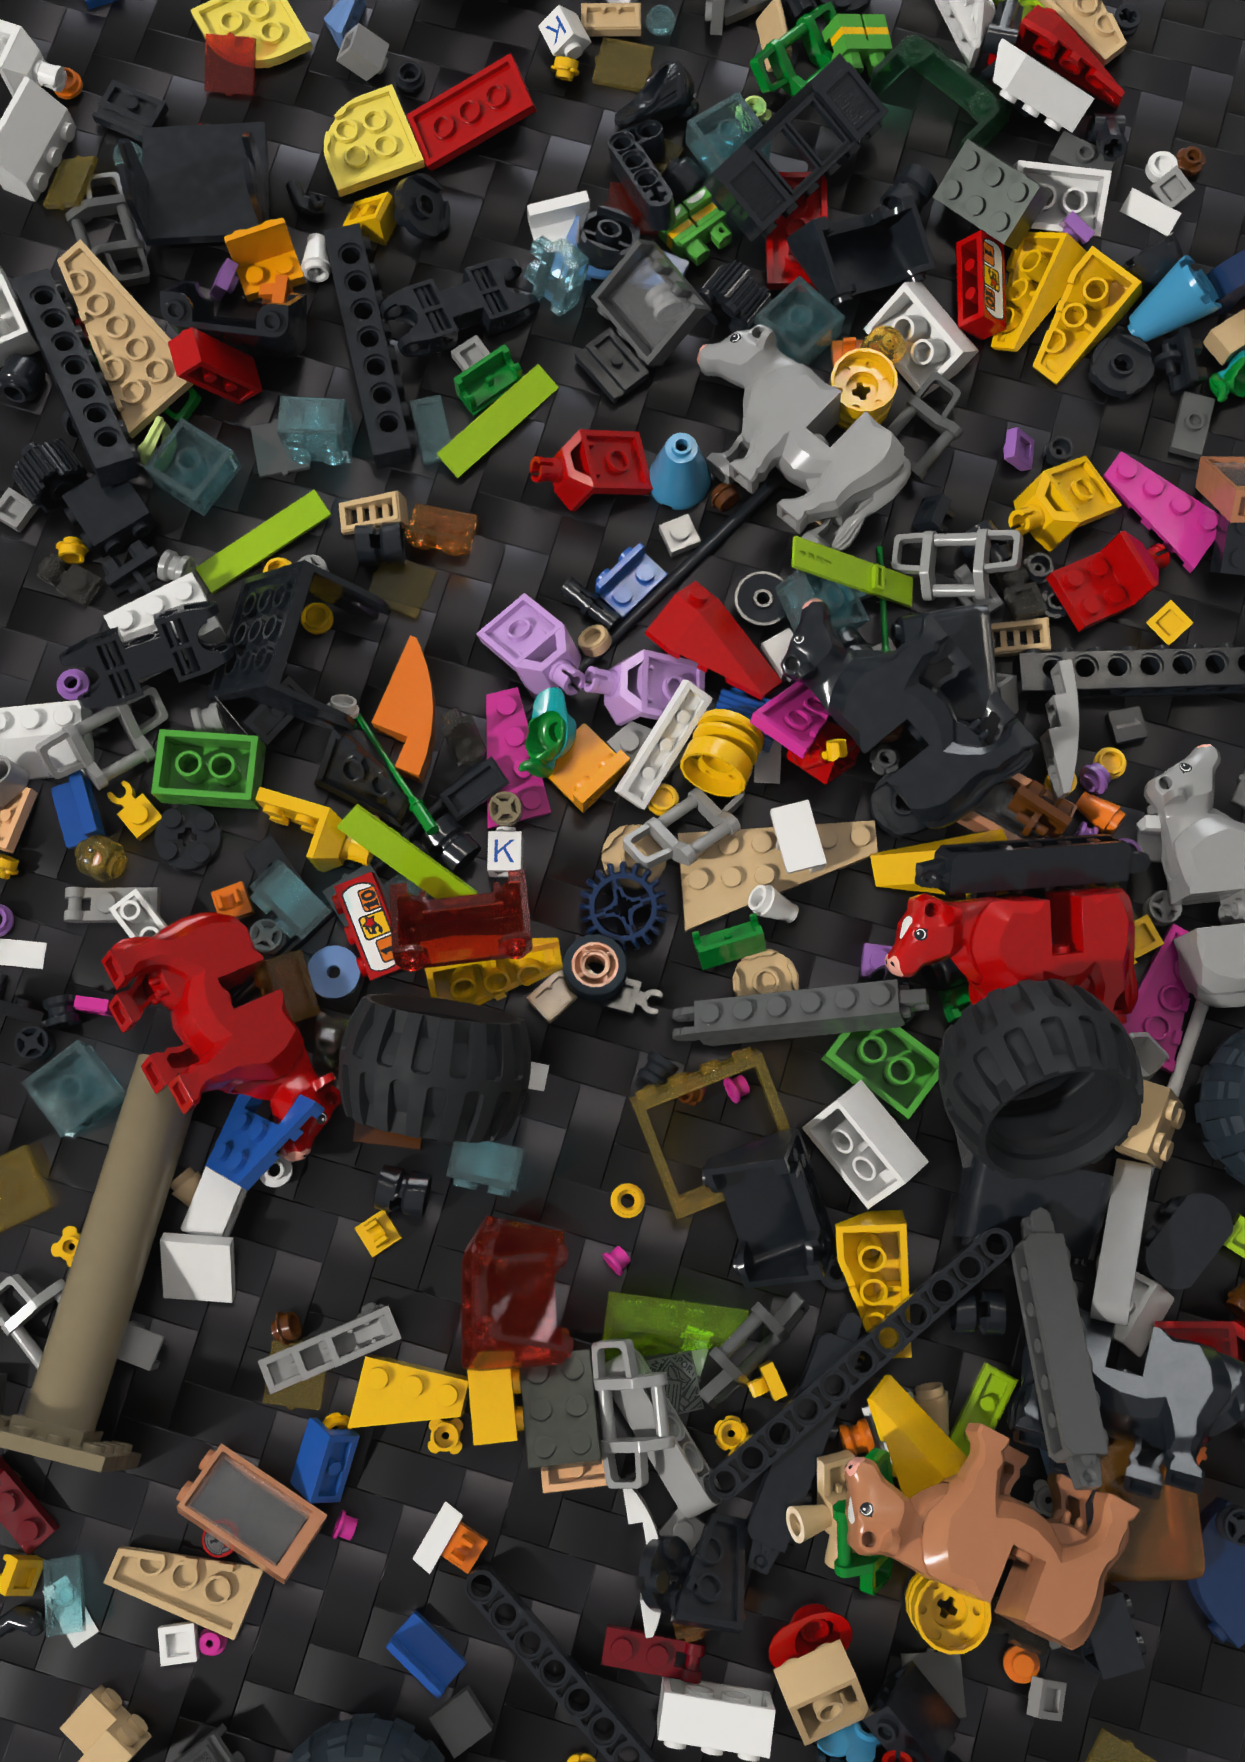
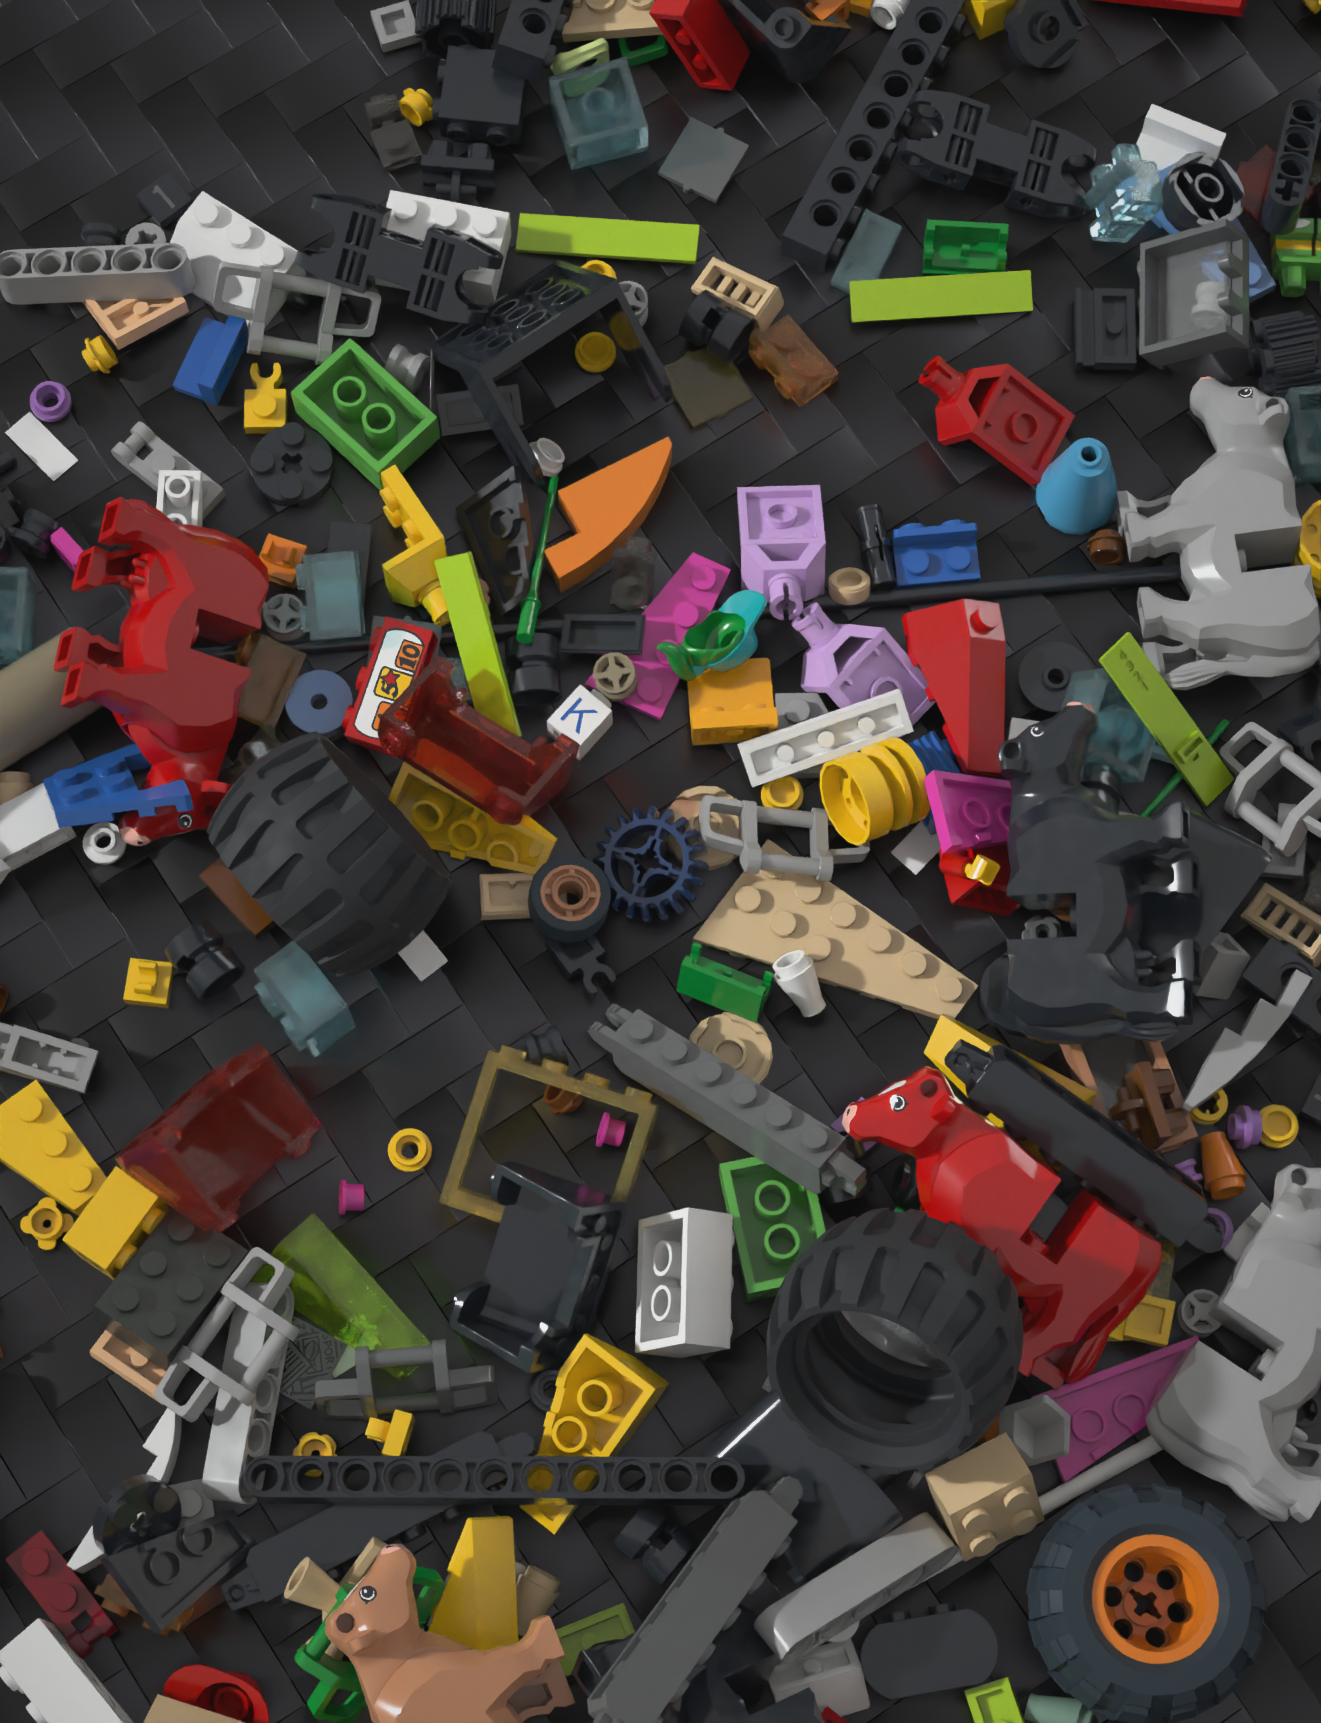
camera: 40 degrees right, 5 degrees down
medium lavender plate [56,669,90,701] -> none
clear yellow head [75,834,128,883] -> none
light grey wheel [157,549,196,582] -> none
clear light blue brick [277,396,354,466] -> none
light grey plate [451,335,490,372] -> none
plate [659,514,701,557] -> none
white panel [770,800,827,874] -> none
orange wheel [838,1418,875,1457] -> none

